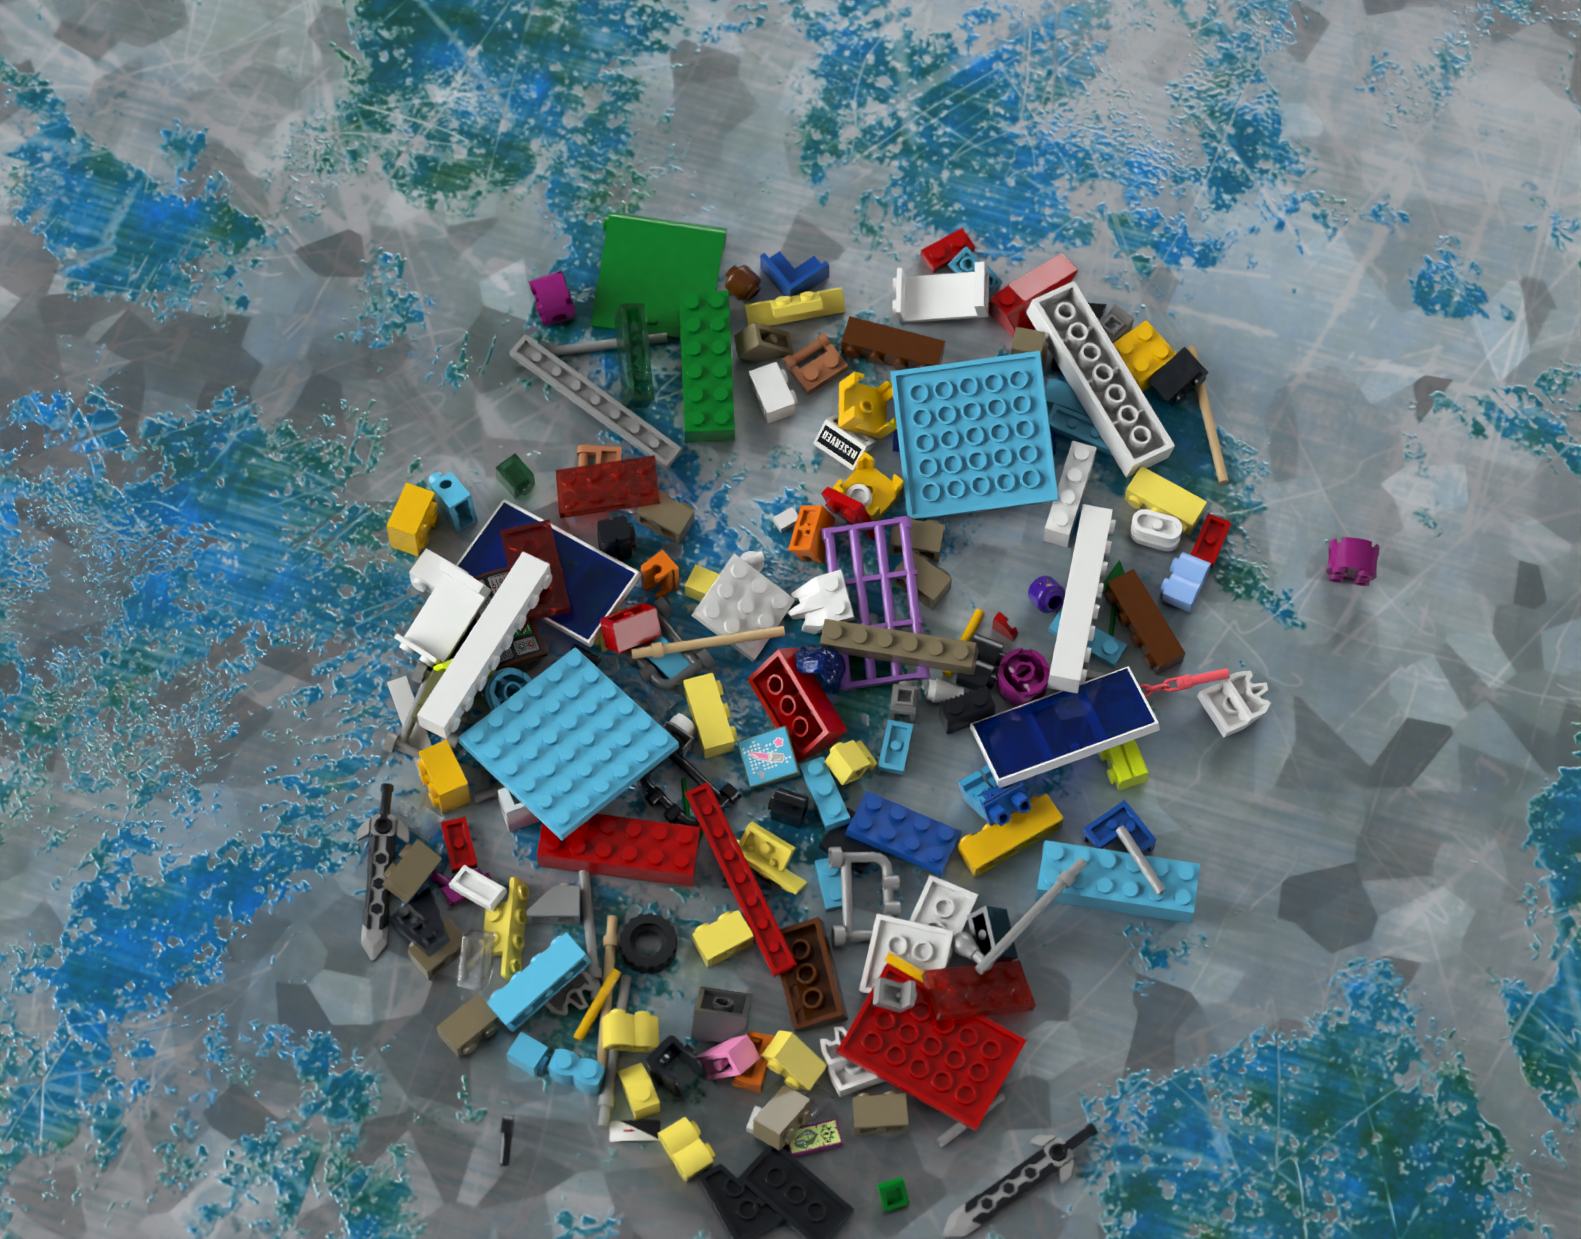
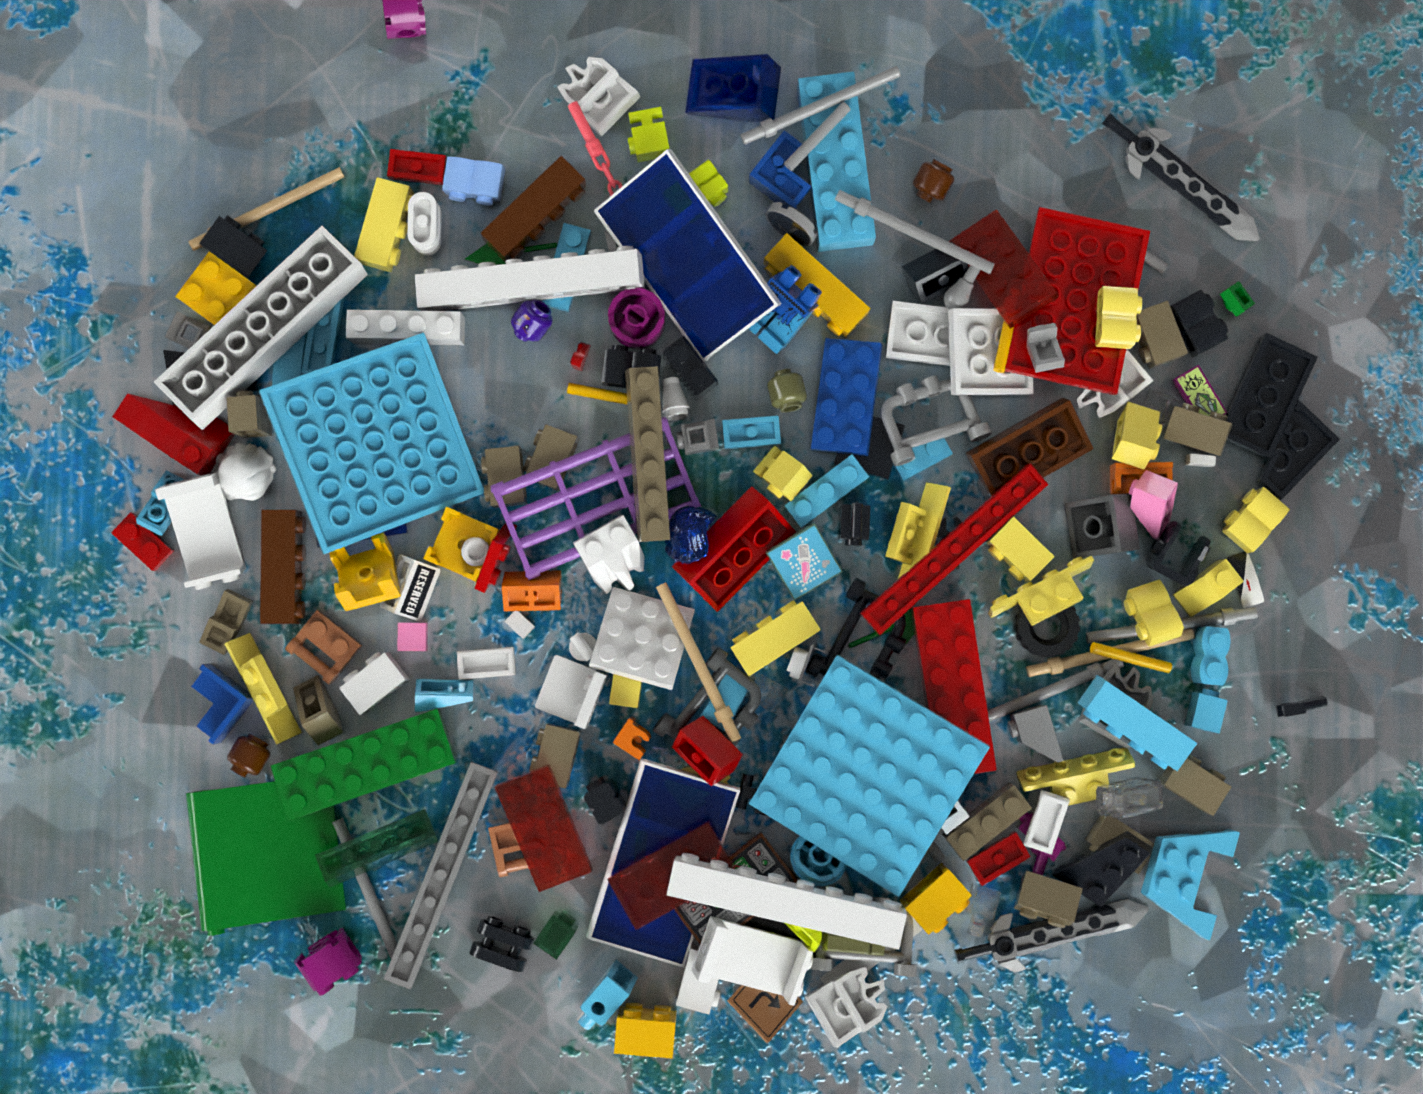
camera: 100 degrees left, 20 degrees up
none -> dark tan slope [199,589,253,655]
none -> white hair [212,443,276,501]
none -> bright pink tile [397,623,428,651]
none -> medium azure slope [415,679,473,712]
none -> white tile [457,647,516,680]
none -> black brick [469,916,535,972]
none -> white bracket [535,655,608,729]
none -> neon yellow brick [627,106,670,163]
none -> clear blue slope [685,54,781,122]
none -> medium nougat piece [727,985,803,1043]
none -> light grey bar [740,66,901,145]
none -> tile [765,202,818,246]
none -> olive head [767,369,807,413]
none -> white plate [805,967,888,1048]
none -> reddish brown head [912,159,955,203]
none -> dark tan brick [942,783,1032,861]
none -> light yellow bracket [988,556,1094,626]
none -> light yellow brick [1095,286,1142,349]
none -> medium azure wing [1141,829,1240,940]
none -> black brick [1170,290,1228,358]

